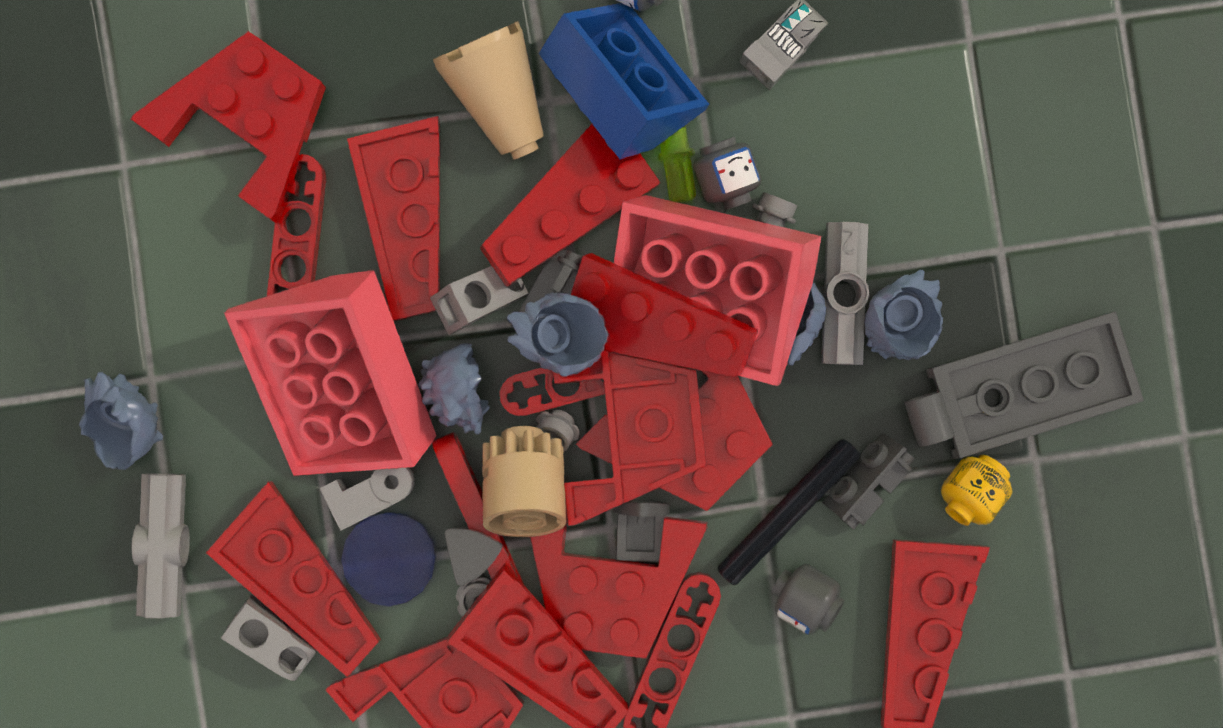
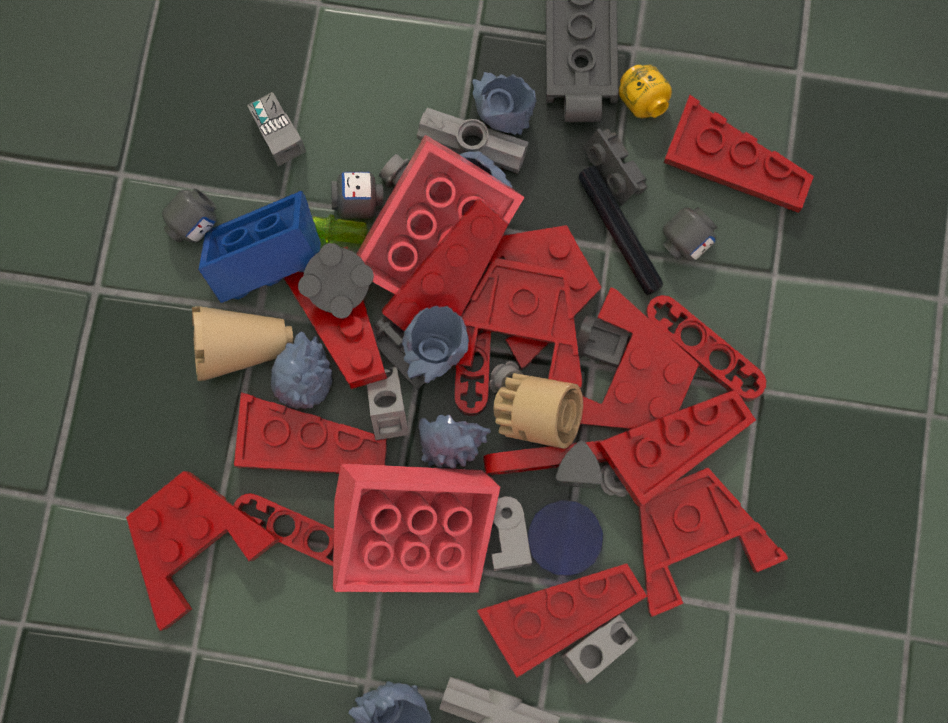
camera: 70 degrees left, 10 degrees down
none -> sand blue hair [271,331,333,409]
none -> dark grey piece [298,243,374,318]

